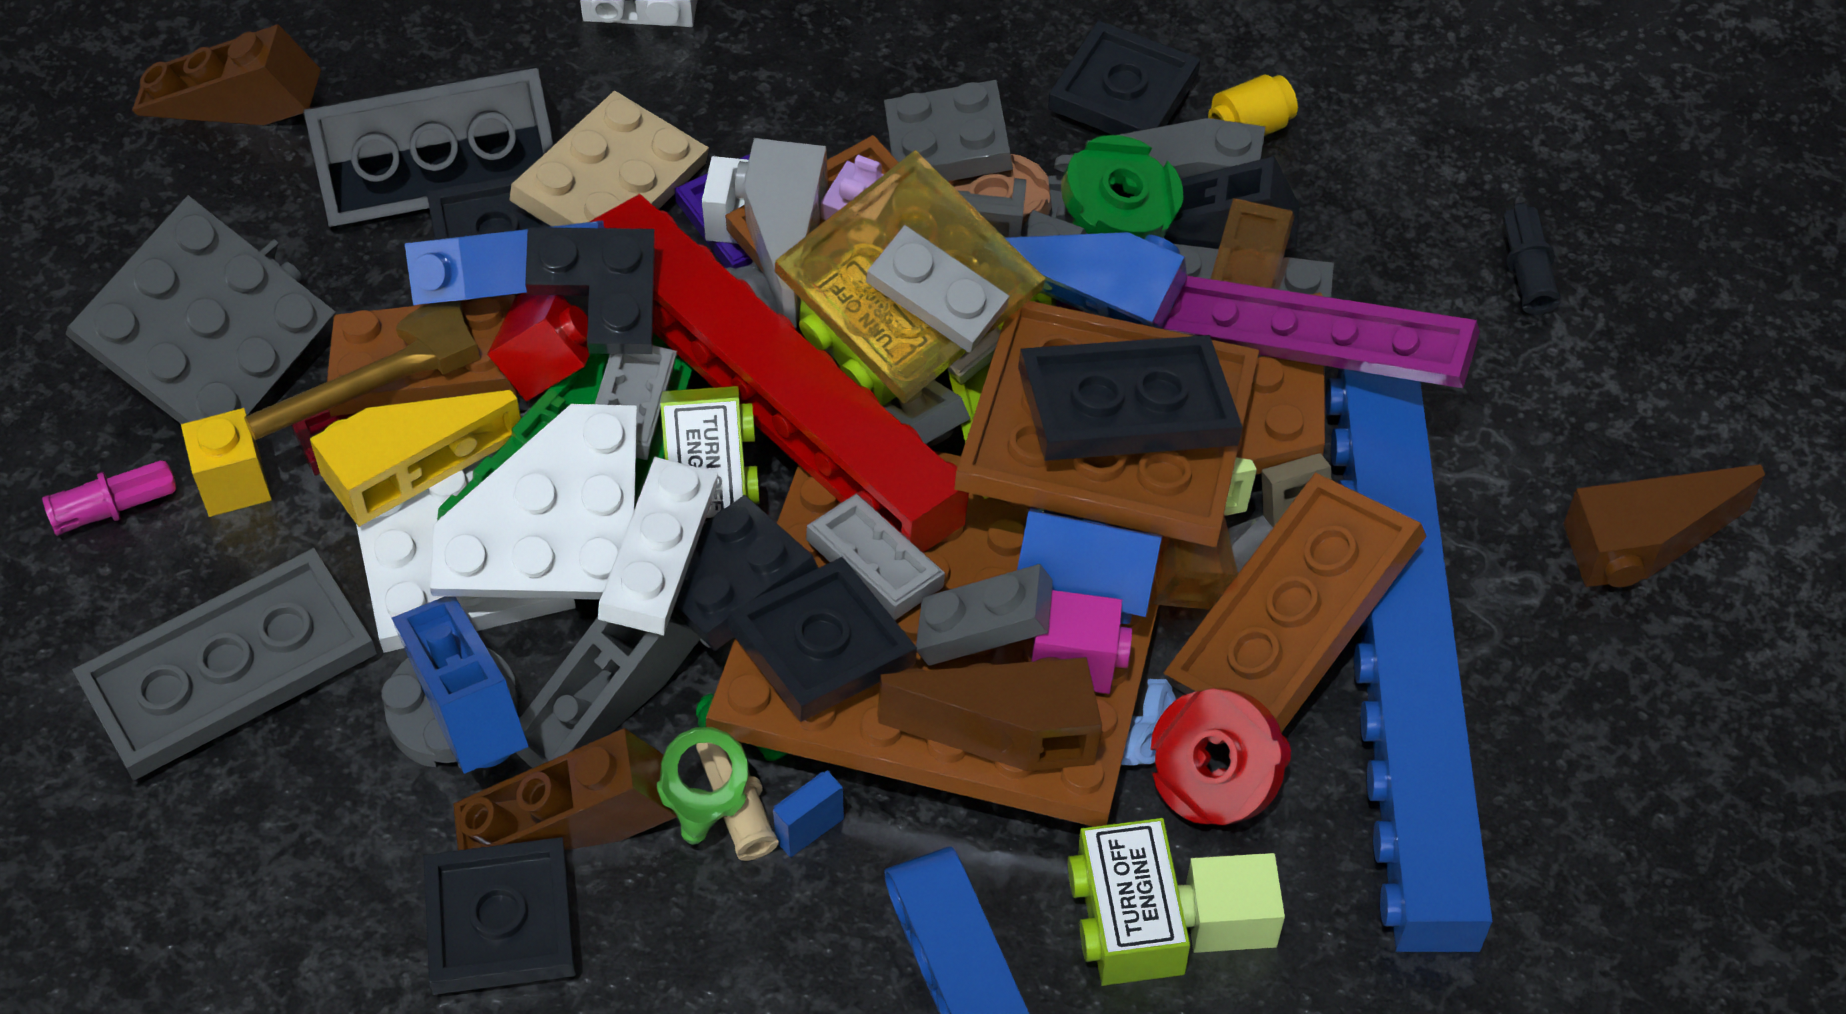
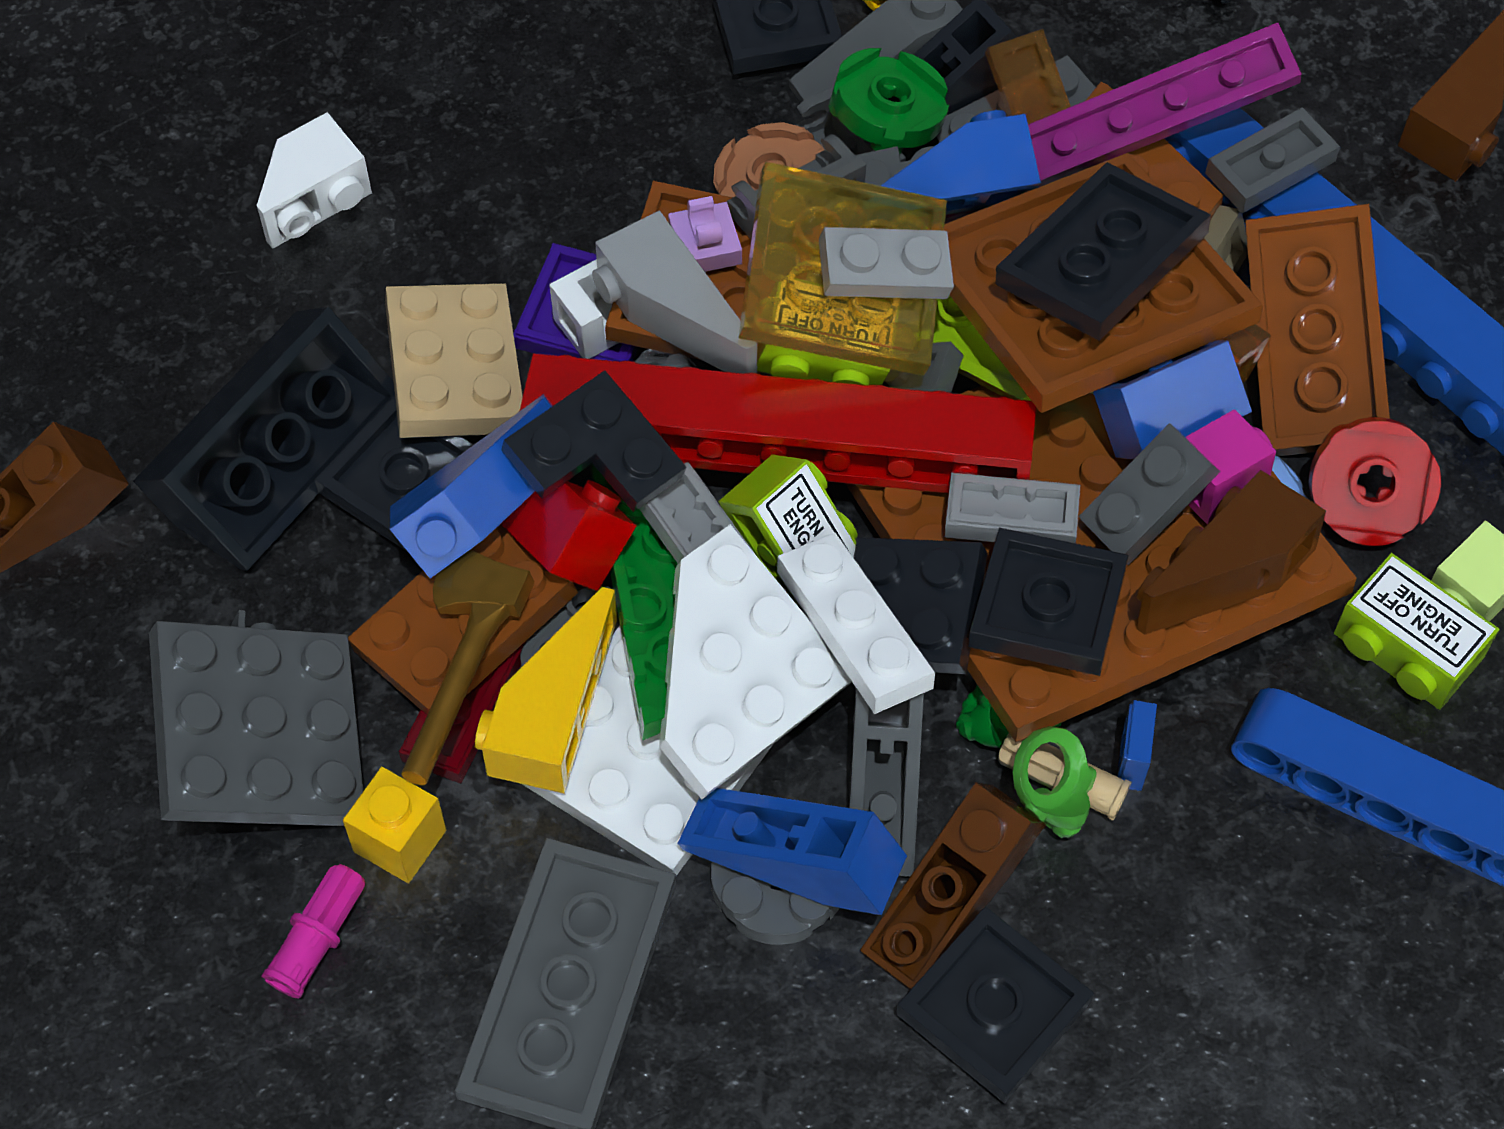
camera: 40 degrees left, 5 degrees up
dark grey plate [884,80,1013,186] -> none
none -> dark grey plate [1205,107,1340,213]

